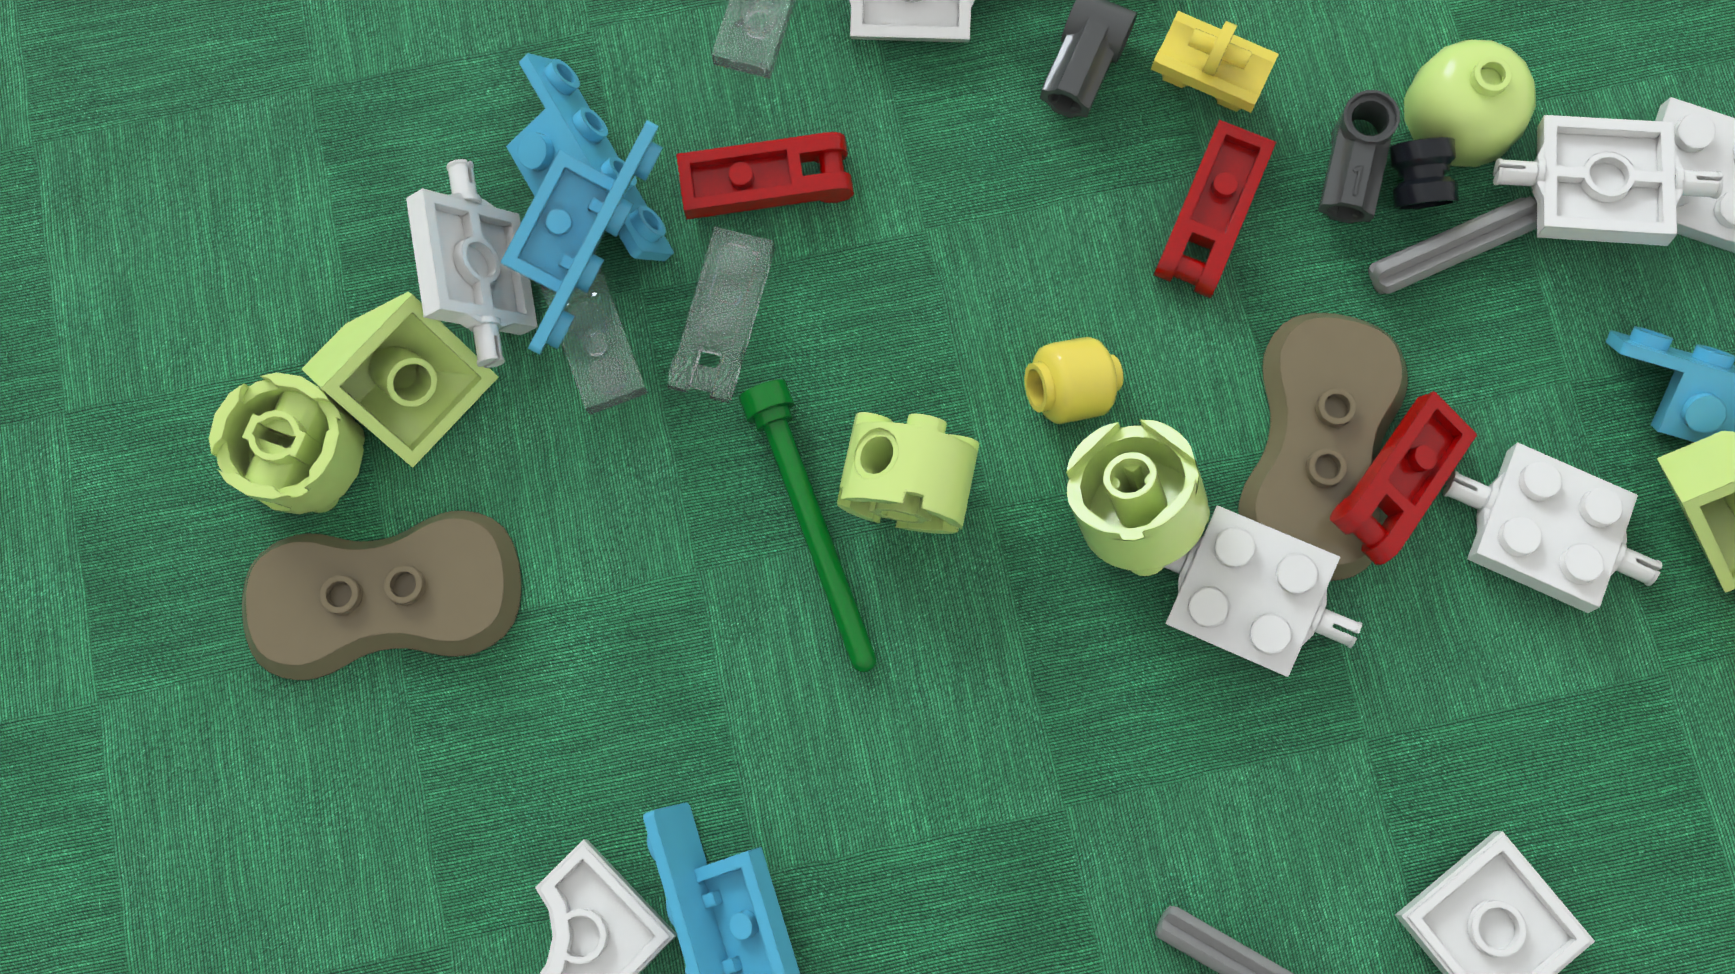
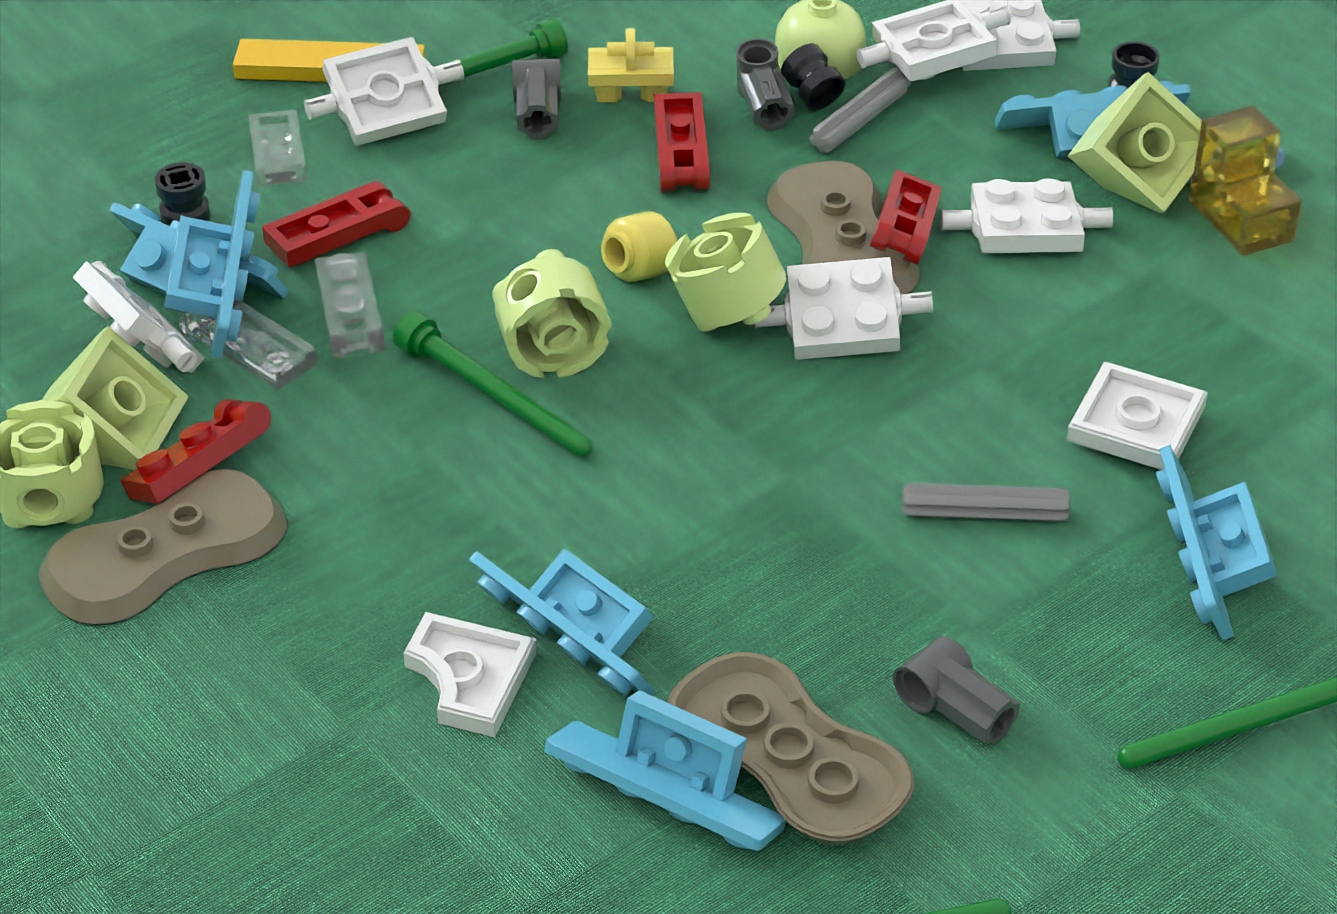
camera: 30 degrees left, 35 degrees down
none -> red plate [120,399,271,504]
none -> black wheel [155,162,210,226]

